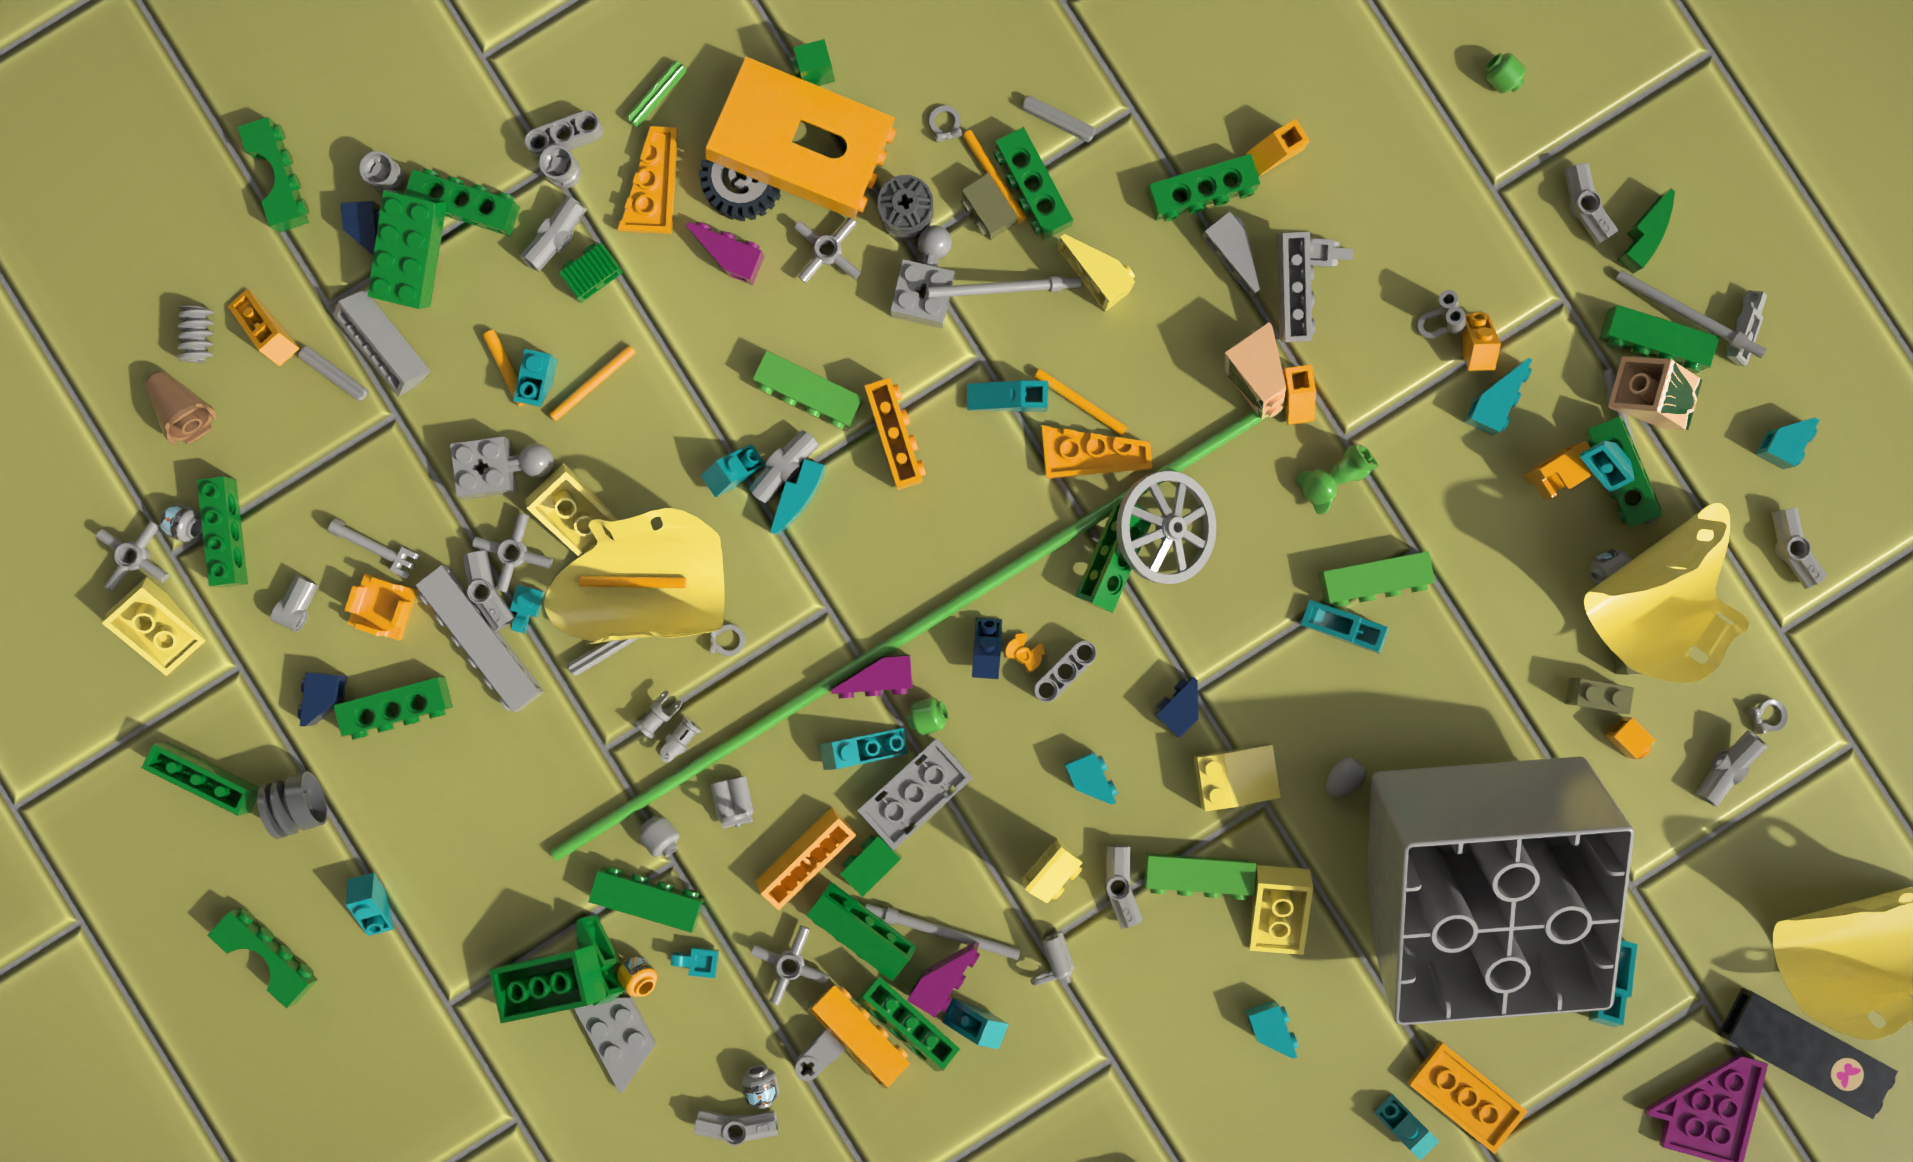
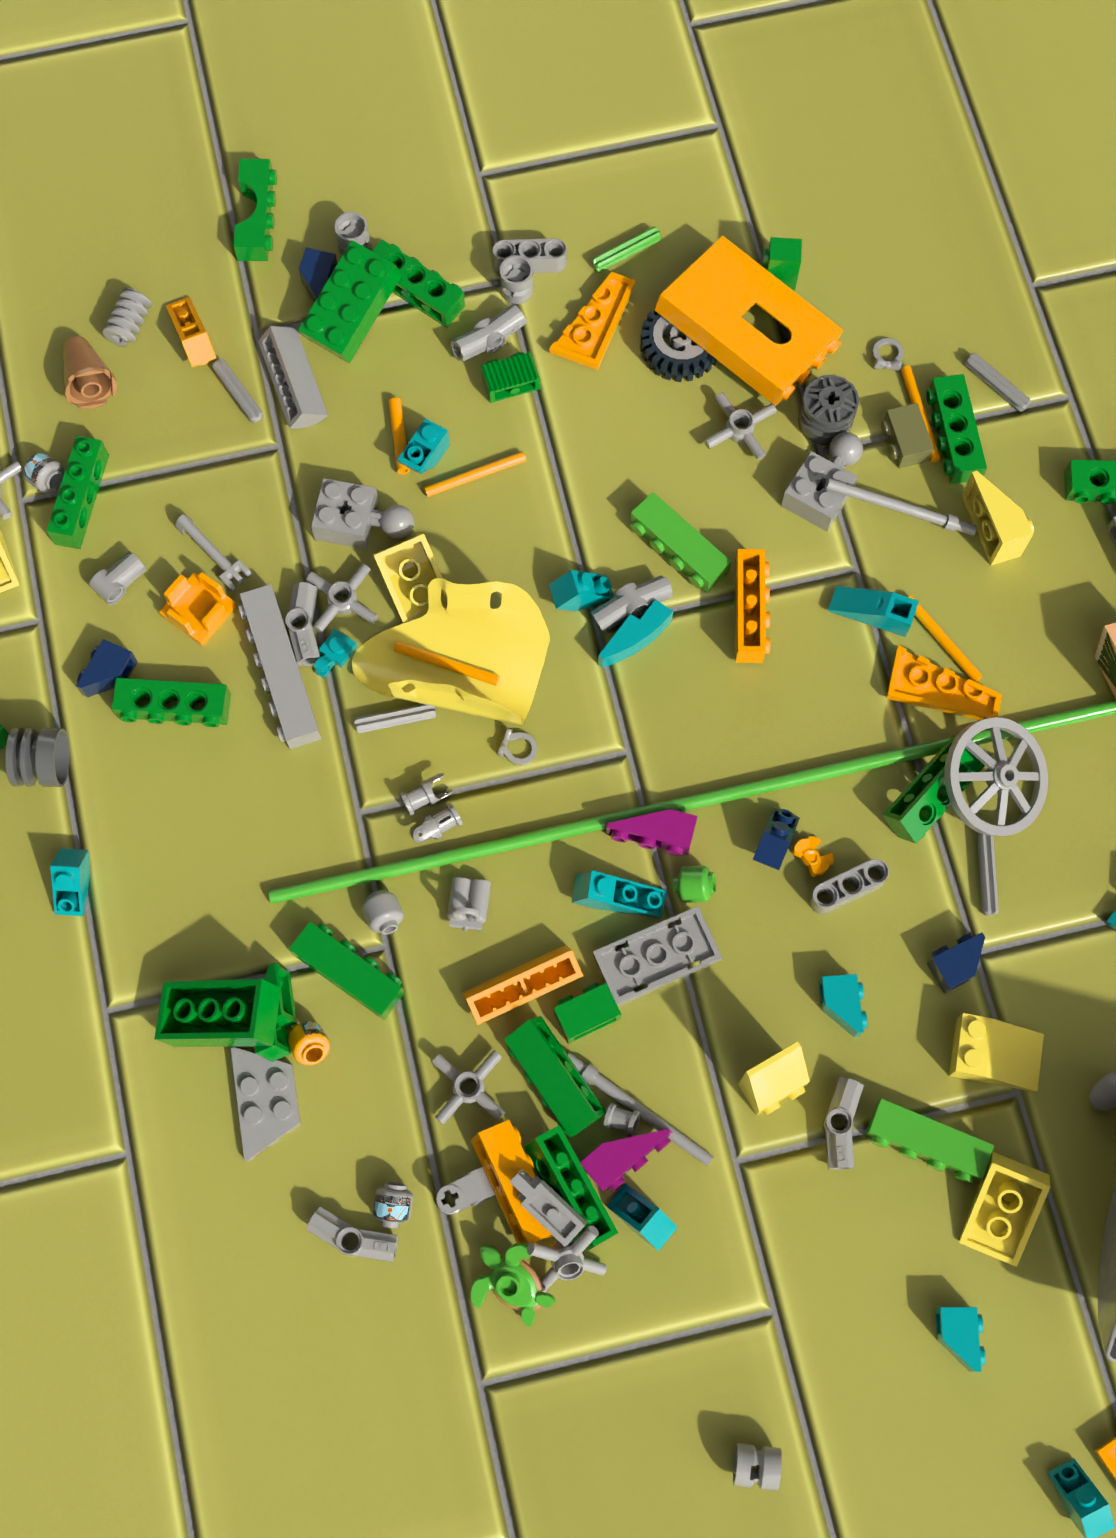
camera: 20 degrees right, 15 degrees down
teal plate [670,947,719,978] -> none
magenta slope [686,221,764,285] -> none
light grey piece [1030,931,1074,985] -> none
none -> bright green animal [471,1243,556,1327]
none -> light grey hinge [510,1169,587,1247]
none -> light grey bar [527,1226,607,1292]
none -> light grey bush [604,1103,641,1137]
none -> light grey axle [977,833,999,916]

